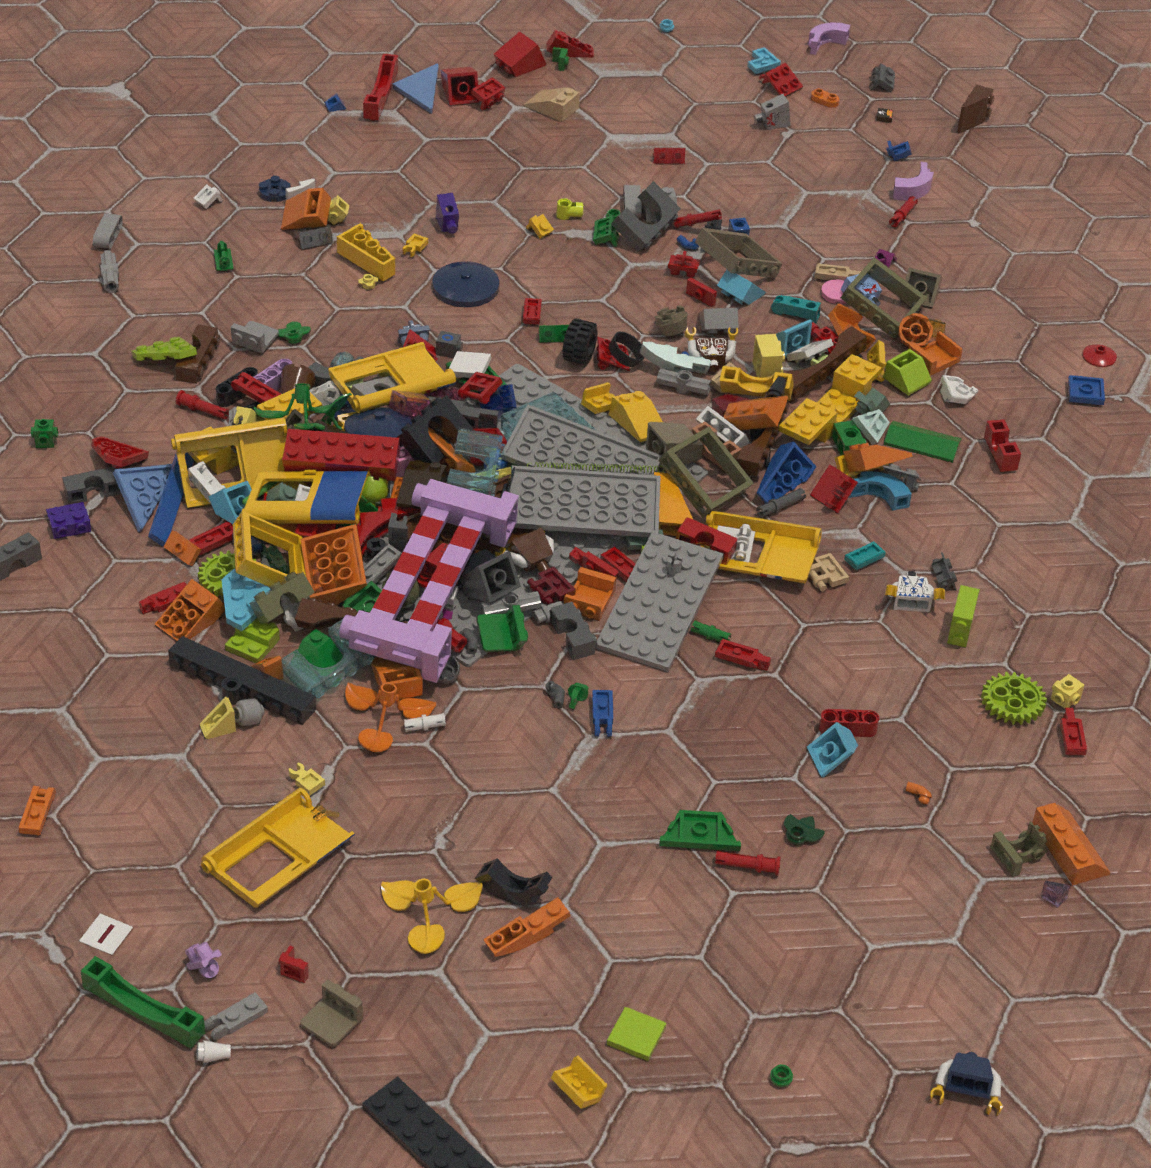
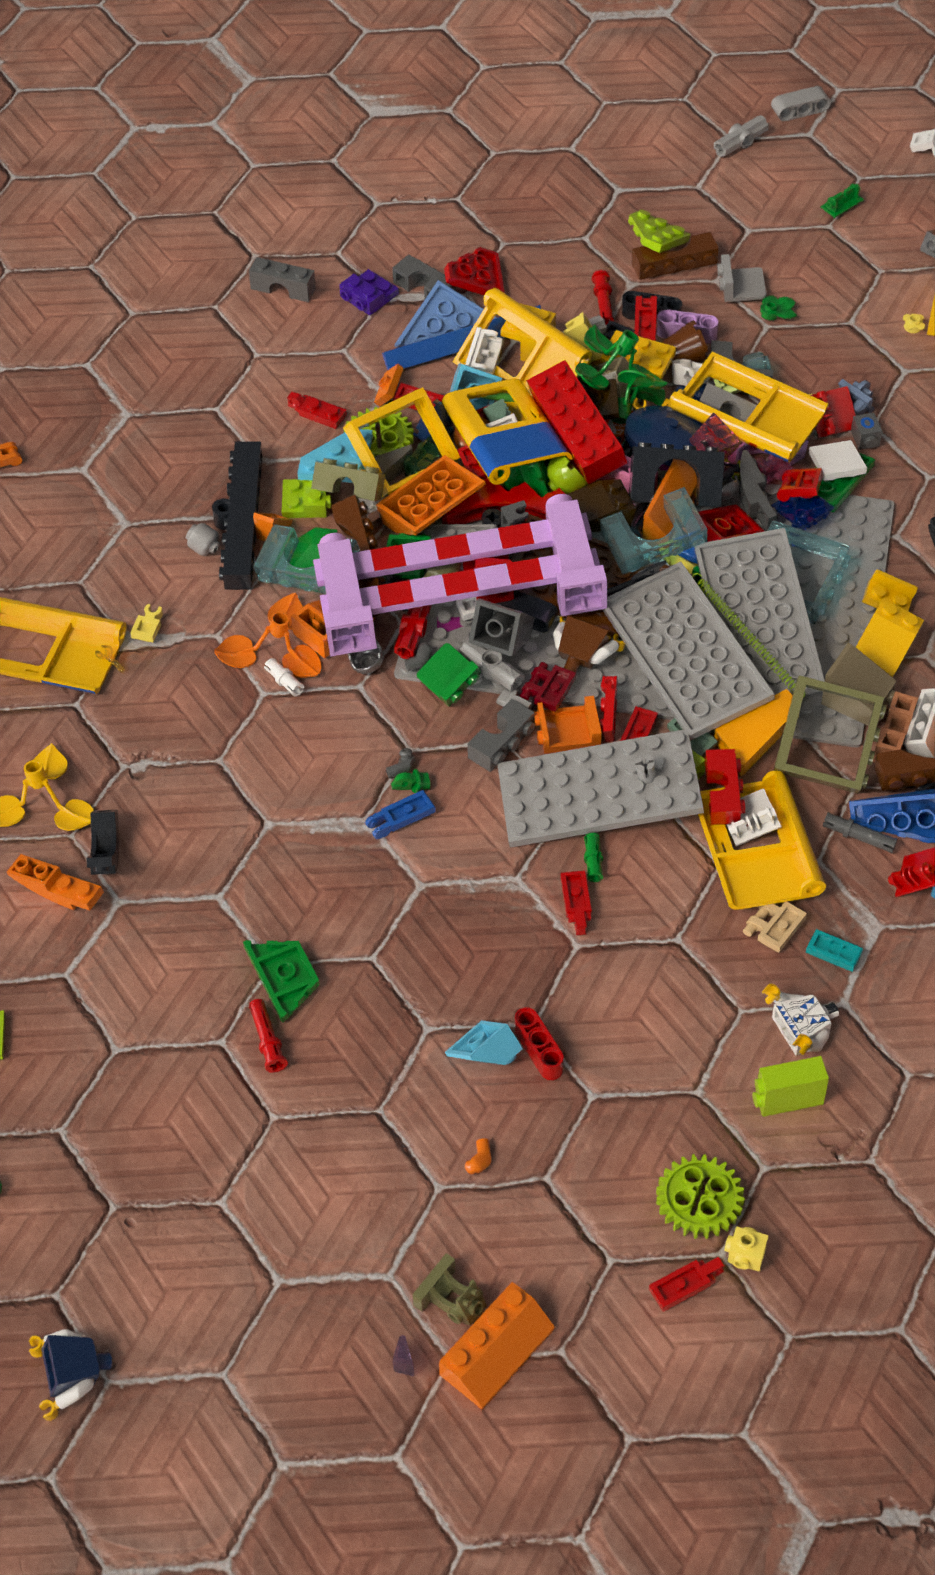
camera: 65 degrees right, 10 degrees up
green brick [31,419,58,448] -> none
orange slope [155,579,225,641] -> none
light yellow slope [200,697,236,739] -> none
dark green plate [784,814,825,845] -> none
dark grey hinge [931,552,957,590] -> none

